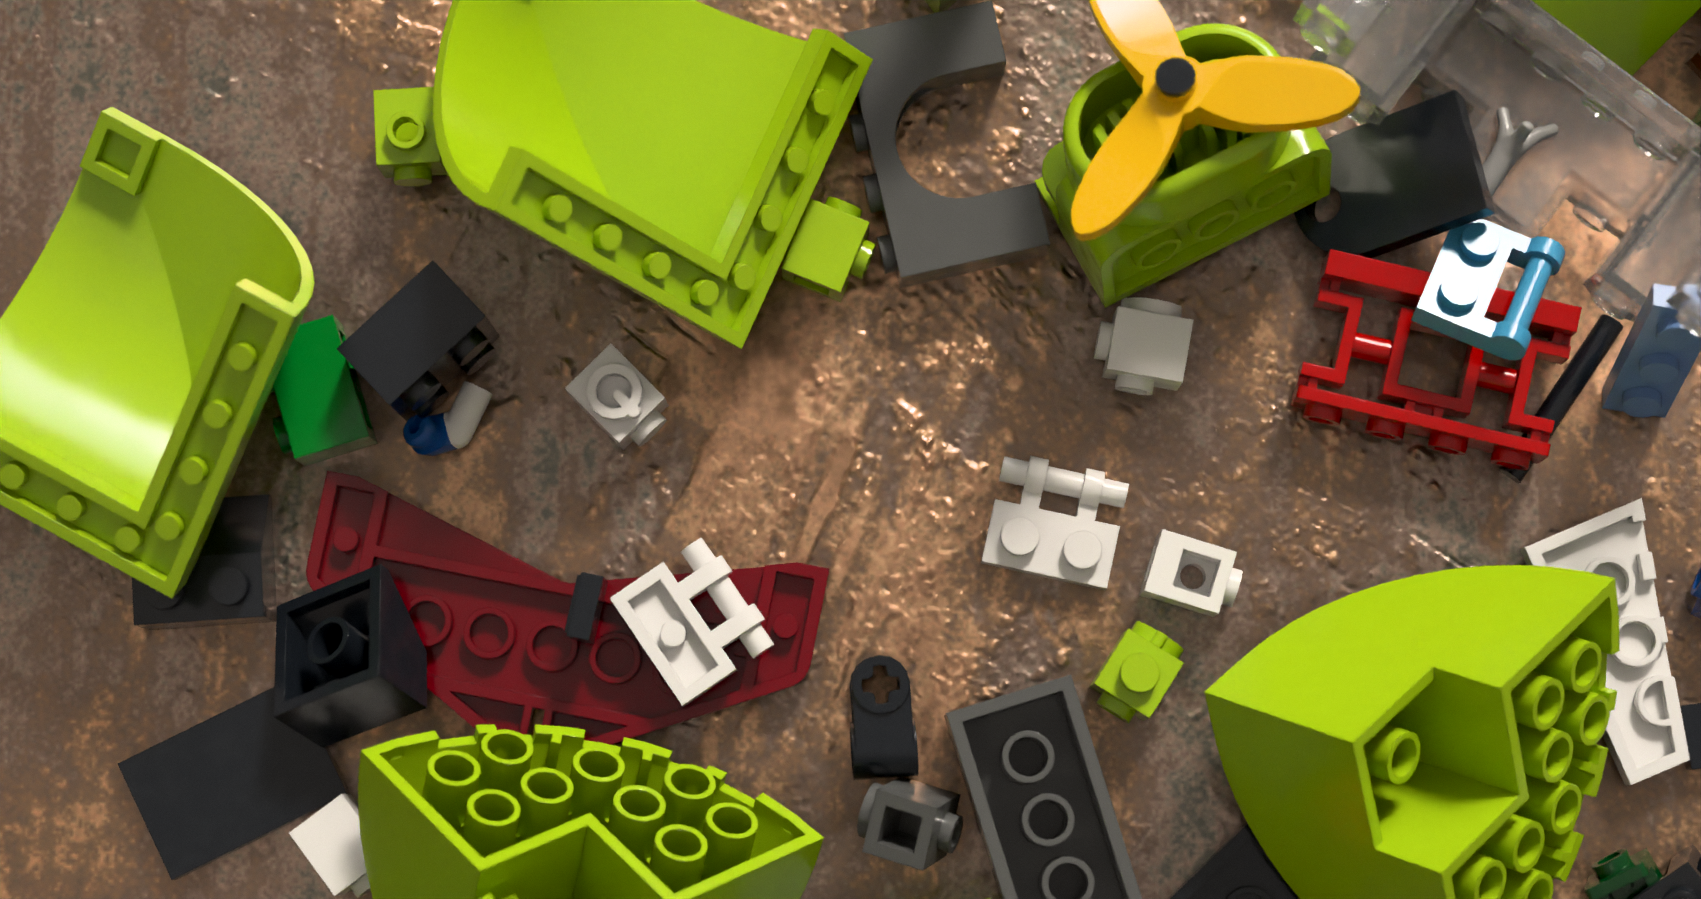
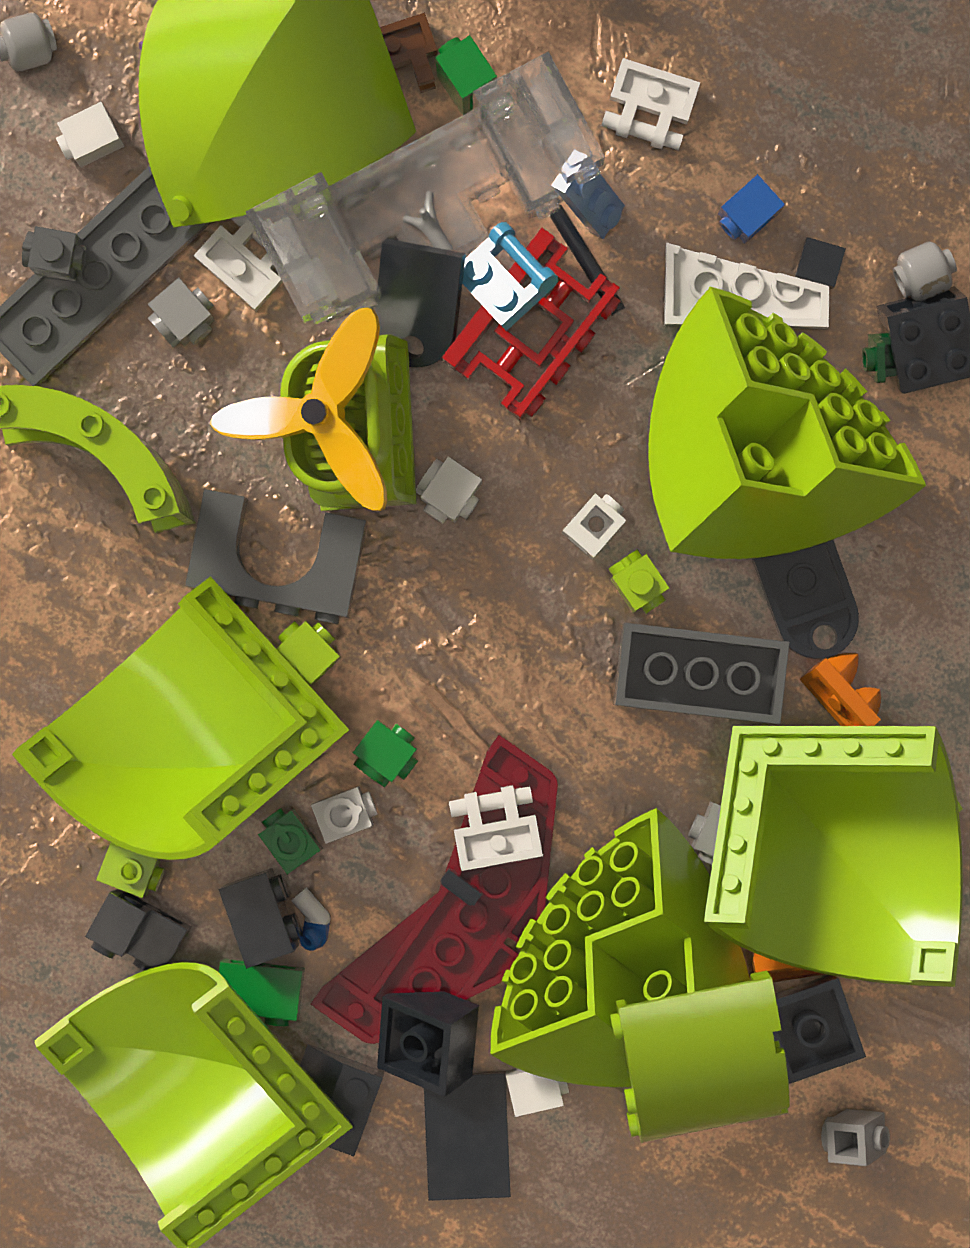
camera: 65 degrees left, 5 degrees up
black piece [849,655,919,780] -> none
dark grey brick [857,777,963,871] -> none
white plate [981,456,1129,590] -> none
none -> black brick [85,889,192,971]
none -> green brick [258,808,323,875]
none -> green brick [352,720,418,788]

